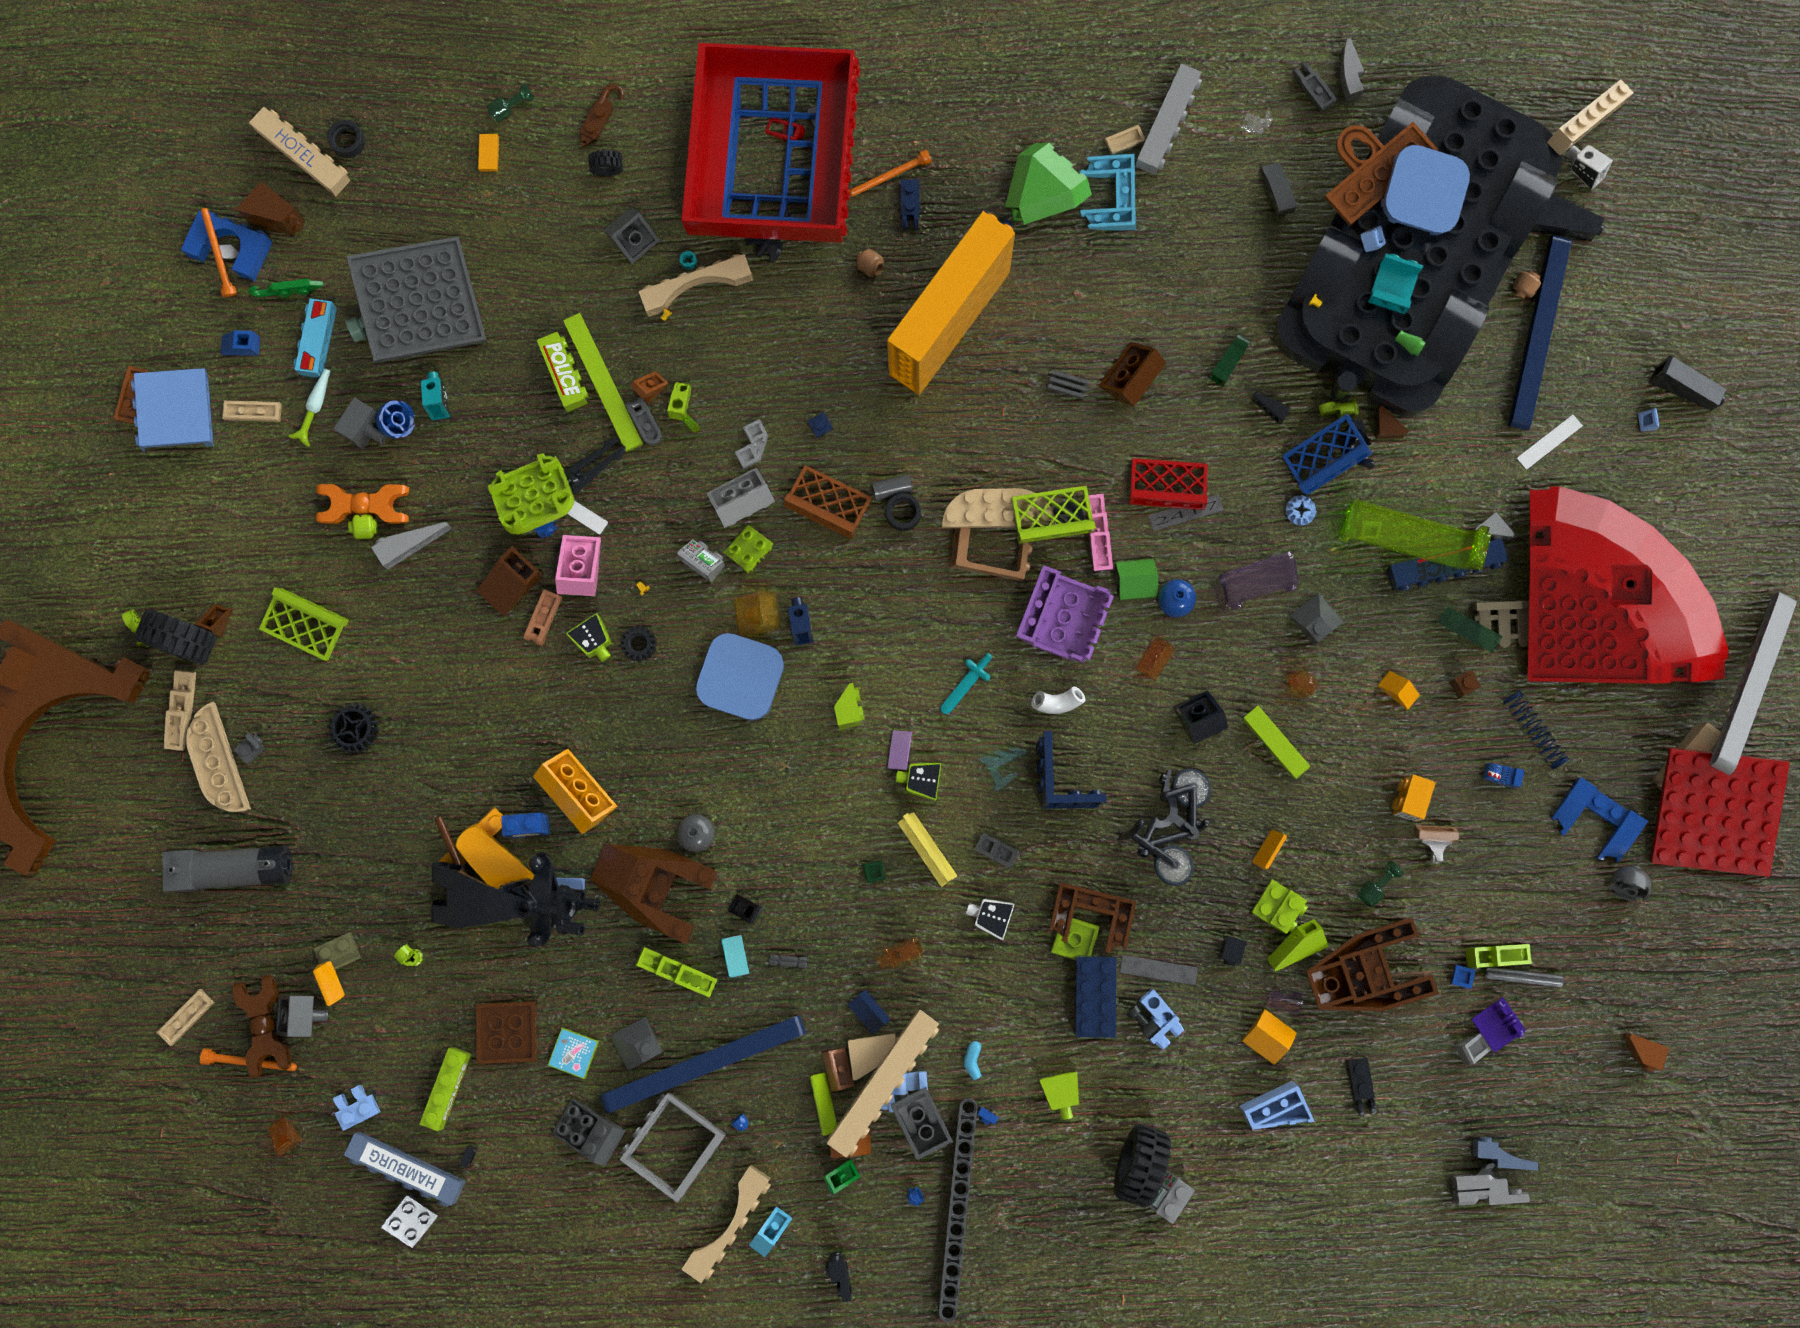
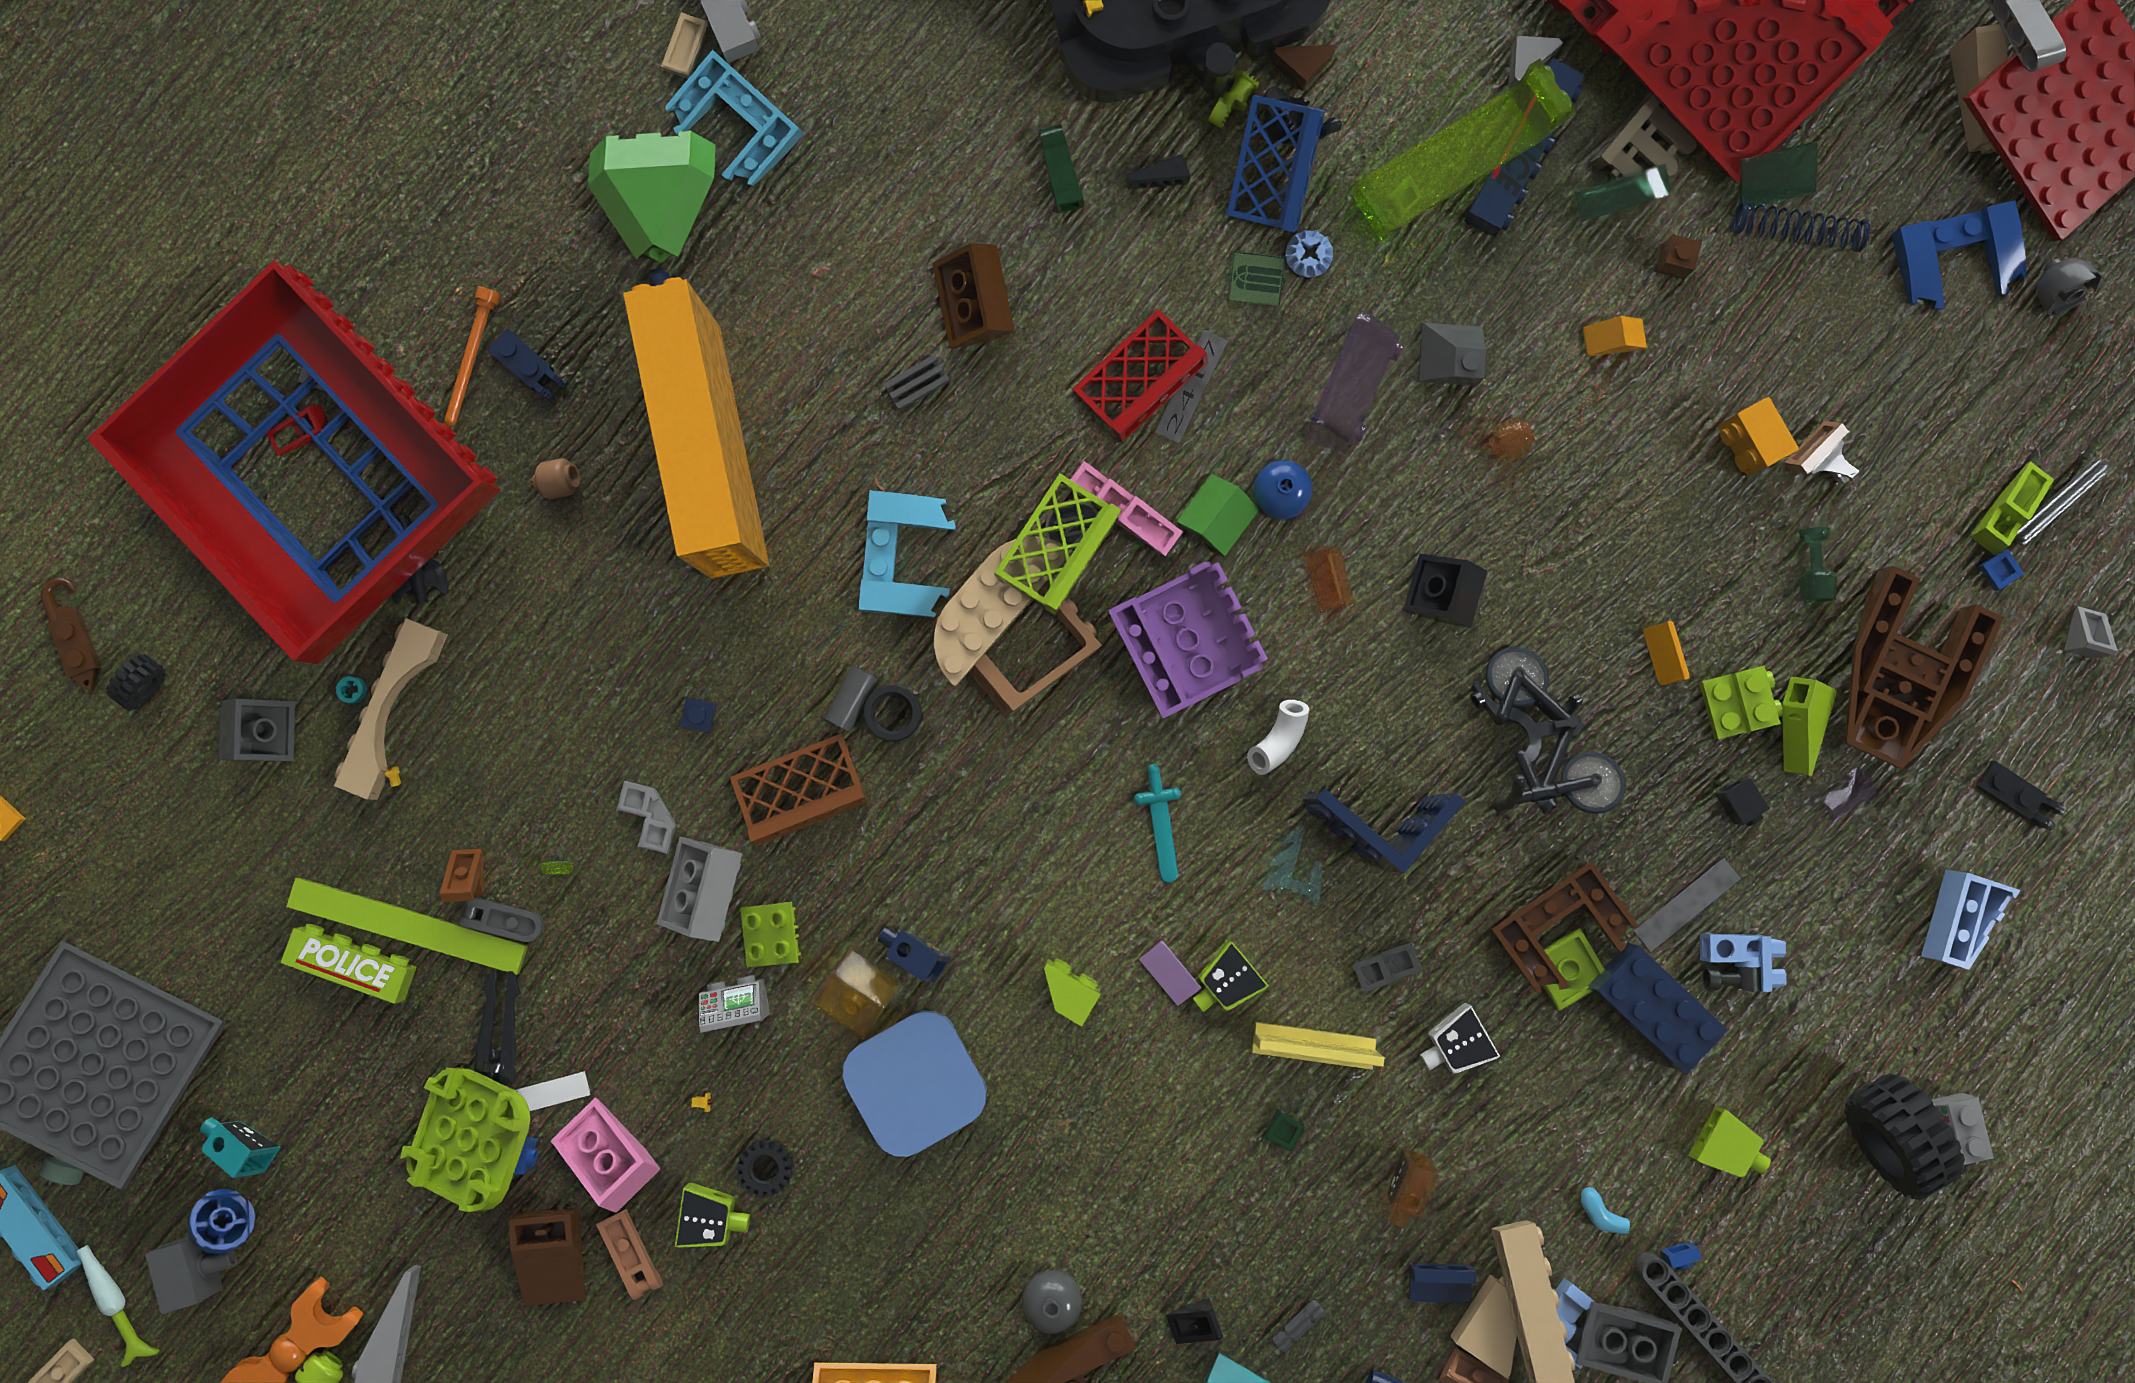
camera: 50 degrees left, 5 degrees up
lime leg [667,382,691,421] -> none
light orange slope [1242,1009,1297,1065] -> none
lime slope [1243,706,1310,780] -> none
dark purple hinge [1471,997,1526,1053] -> none
blue leg [1483,763,1525,789] -> none
none -> medium azure wedge [859,490,956,618]
none -> clear green piece [1228,251,1286,306]
none -> clear green piece [1740,141,1817,209]

